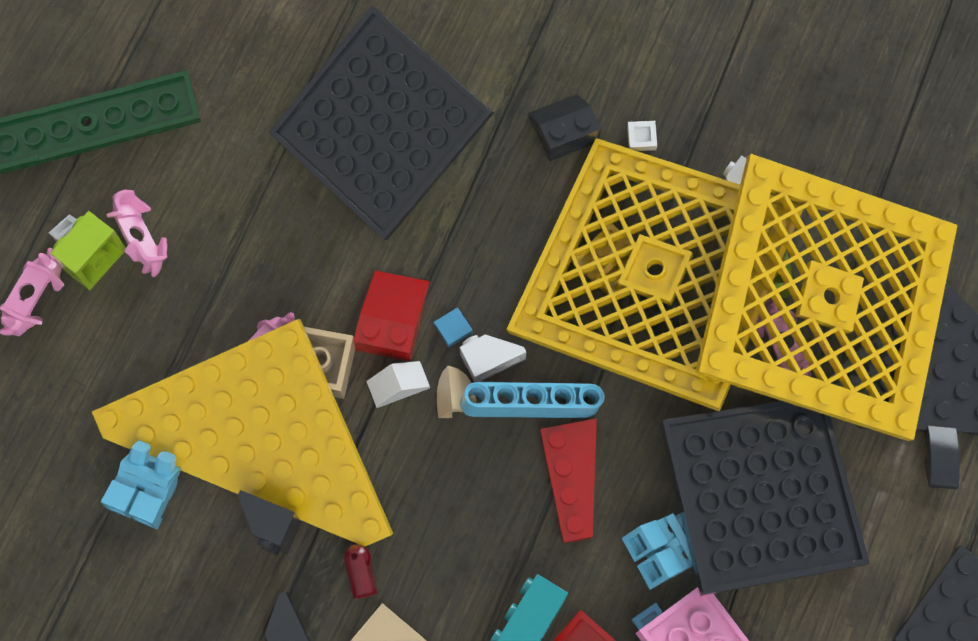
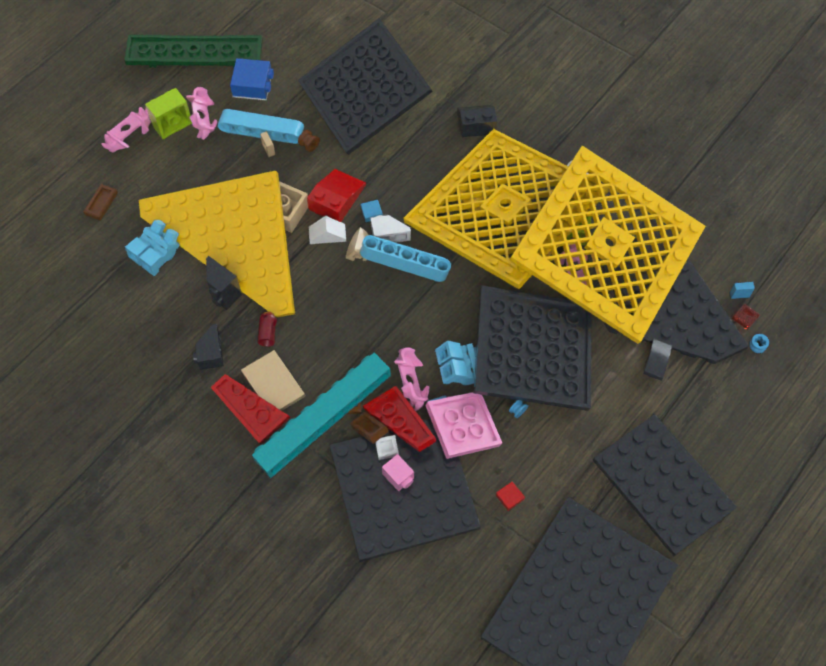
camera: 15 degrees right, 10 degrees down
red wing [540,418,597,544] -> none
white plate [627,121,657,151] -> none
none -> reddish brown tile [83,184,118,221]
none -> medium azure beam [218,109,304,144]
none -> blue piece [230,58,274,100]
none -> tan tile [260,131,275,157]
none -> reddish brown wheel [298,130,320,152]
none -> bright pink piece [394,348,429,411]
none -> dark azure bush [509,400,528,418]

